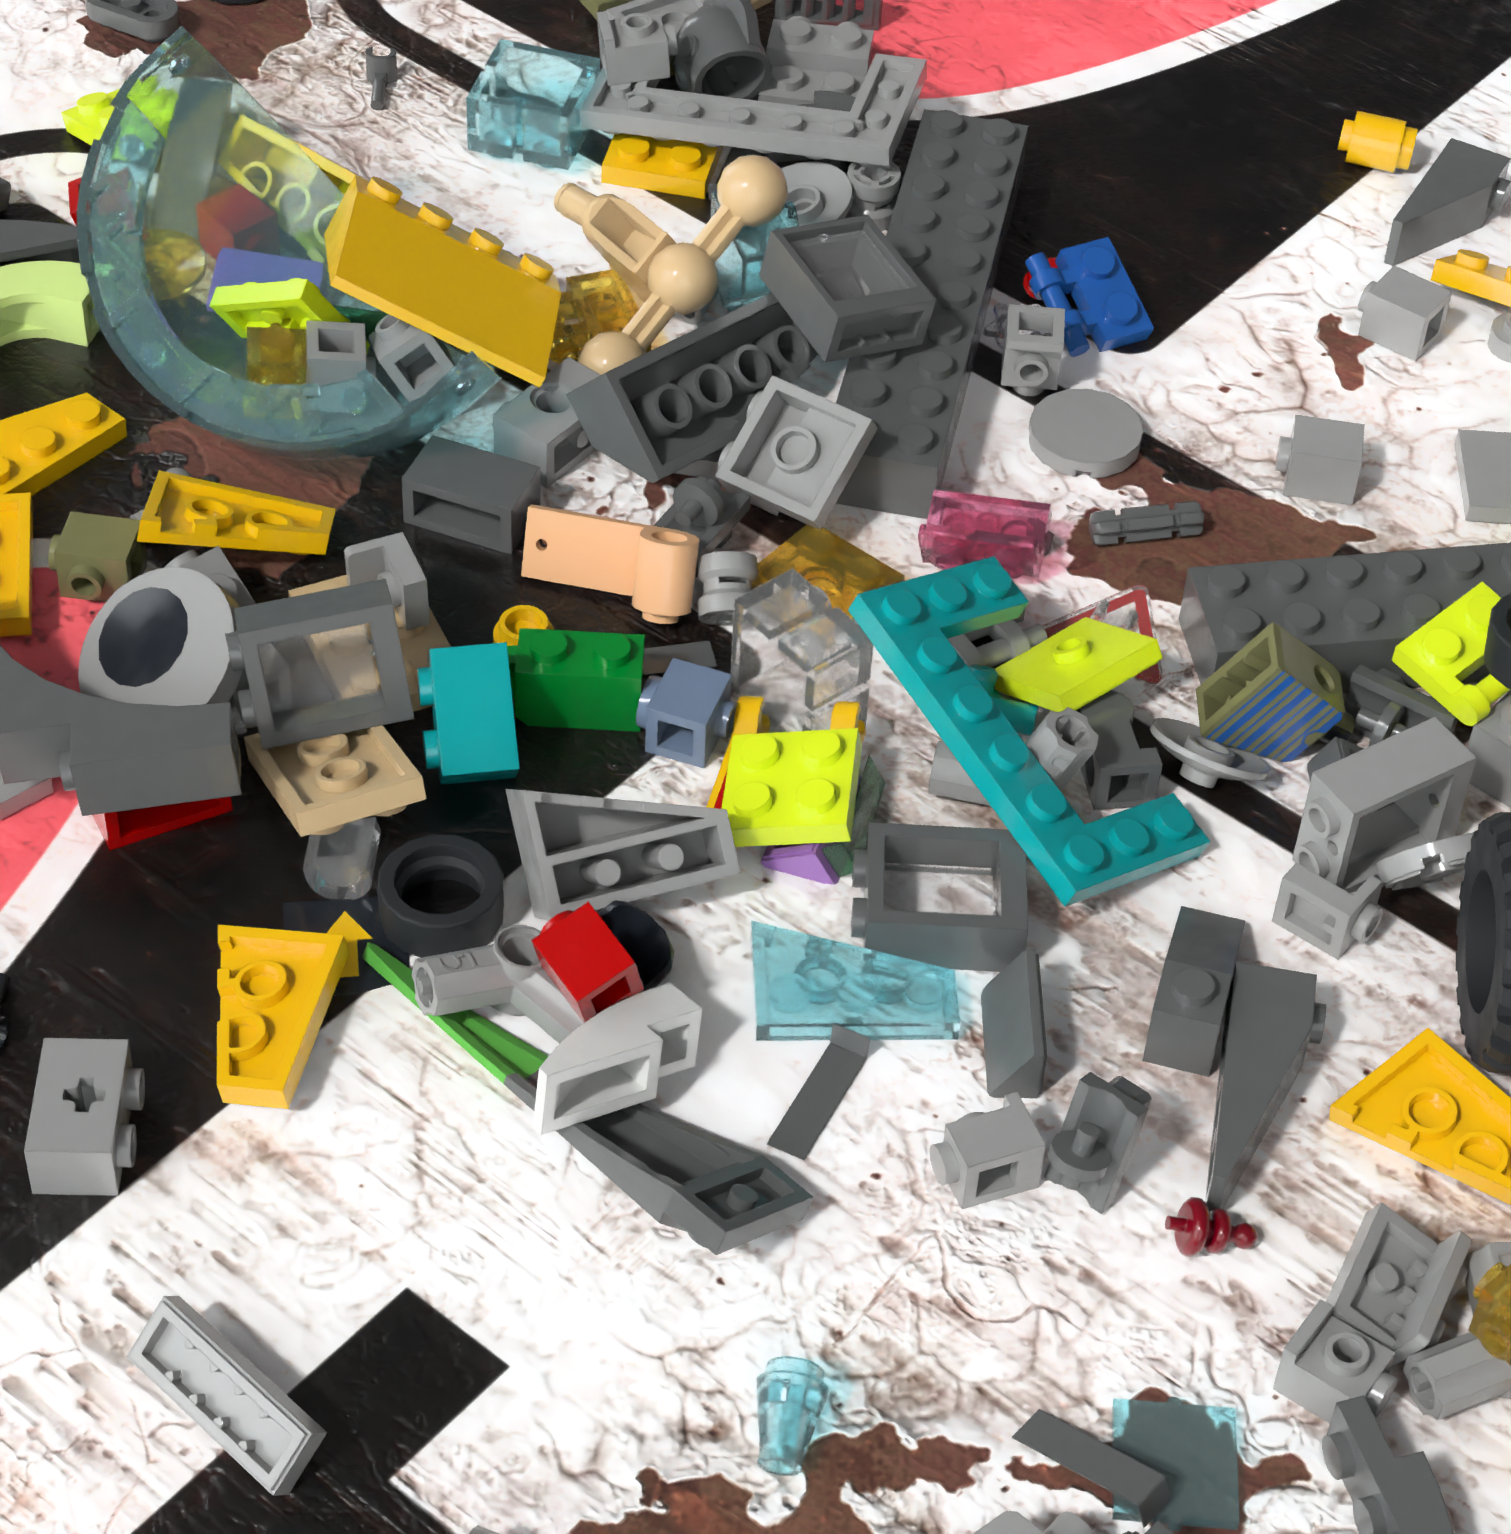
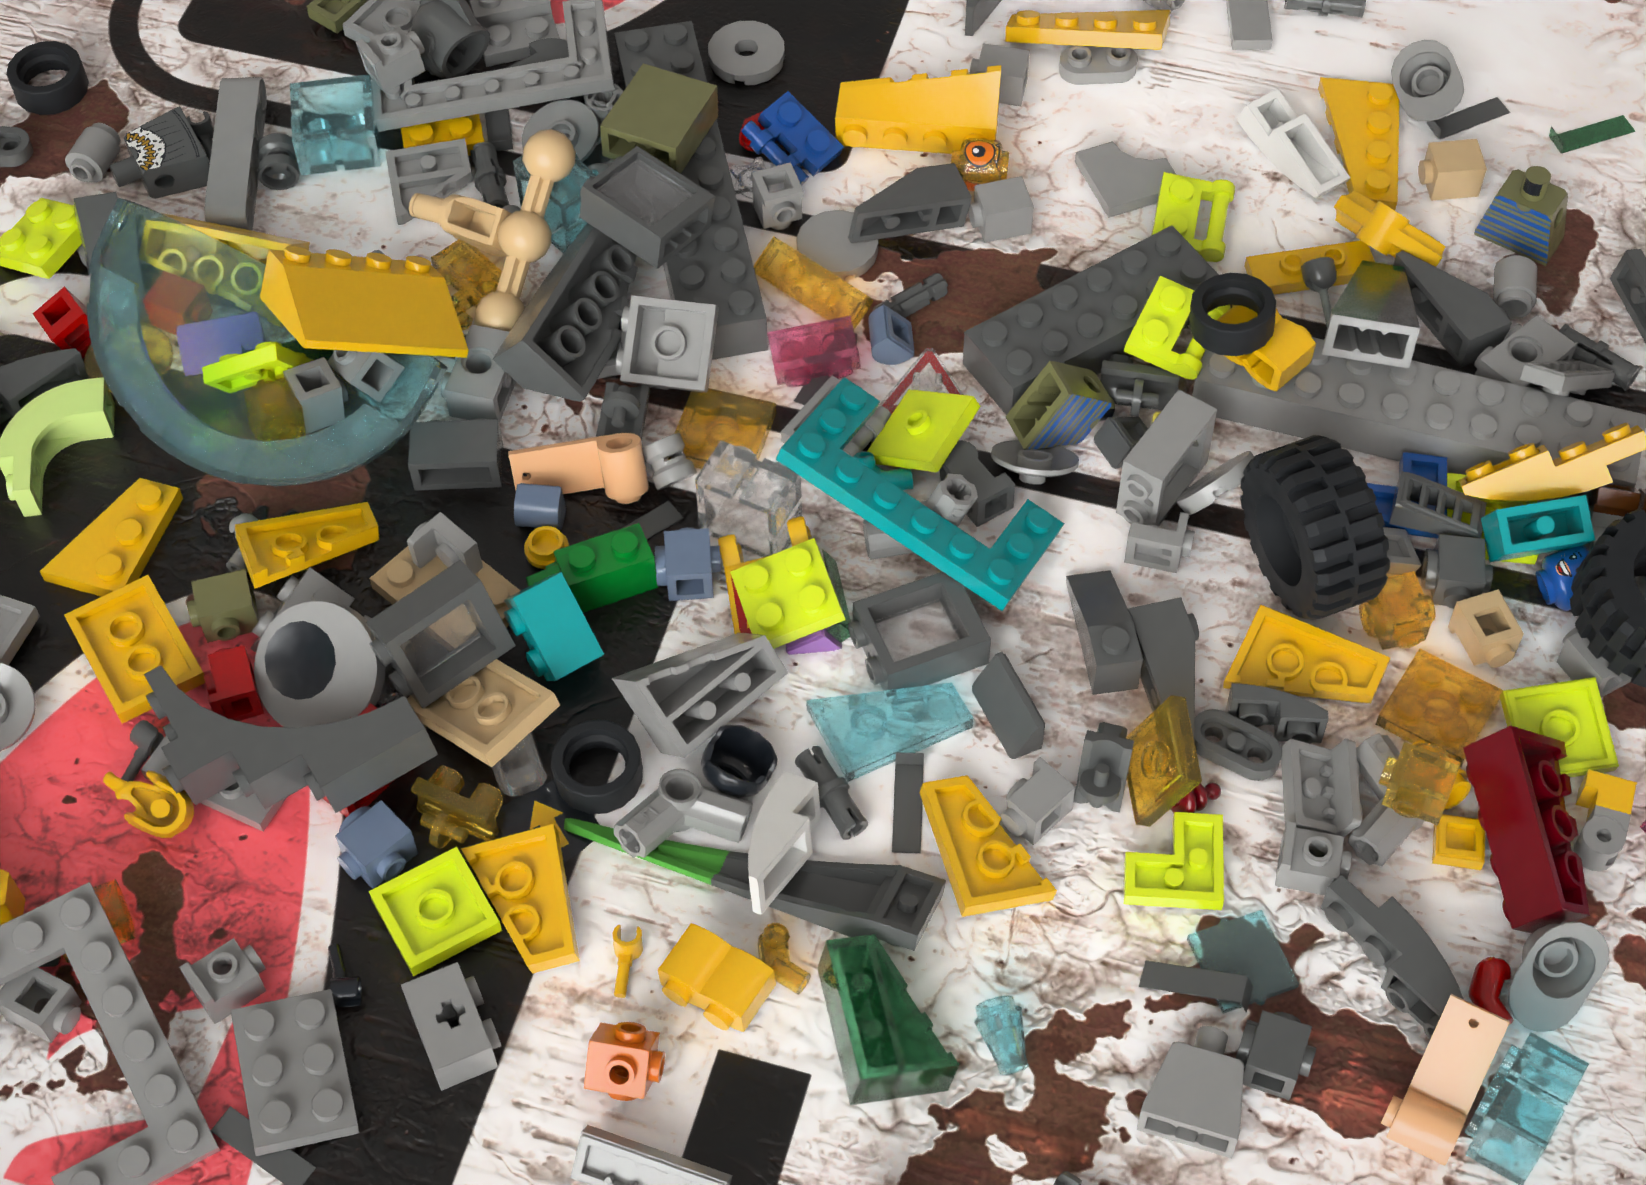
camera: 20 degrees left, 10 degrees up
red brick [531,901,644,1023] -> none
none -> light grey brick [65,123,121,183]
none -> dark grey torso [109,106,210,199]
none -> light grey beam [204,77,267,231]
none -> red brick [204,645,265,721]
none -> dark grey wheel [258,133,299,190]
none -> sand blue brick [335,800,418,889]
none -> neon yellow plate [369,847,502,977]
none -> light grey wing [385,138,473,225]
none -> clear yellow hips [411,765,503,849]
none -> dark grey pin [470,142,510,208]
none -> sand blue brick [514,483,566,530]
none -> orange brick [584,1022,665,1101]
none -> olive brick [600,63,718,174]
none -> yellow hand [612,925,643,998]
none -> yellow brick [657,923,776,1032]
none -> light grey tile [708,21,785,85]
none -> clear yellow plate [753,236,874,332]
none -> clear yellow arm [757,923,811,995]
none -> dark grey pin [795,746,869,840]
none -> clear green wedge [817,934,959,1105]
none -> yellow wedge [835,65,1001,155]
none -> dark grey slope [848,163,972,243]
none -> sand blue brick [868,304,915,365]
none -> yellow wing [919,775,1057,917]
none -> clear yellow head [951,138,1009,191]
none -> neon yellow plate [1123,812,1224,910]
none -> clear yellow plate [1126,695,1202,827]
none -> dark grey plate [1195,709,1282,781]
none -> dark grey slope [1226,683,1329,744]

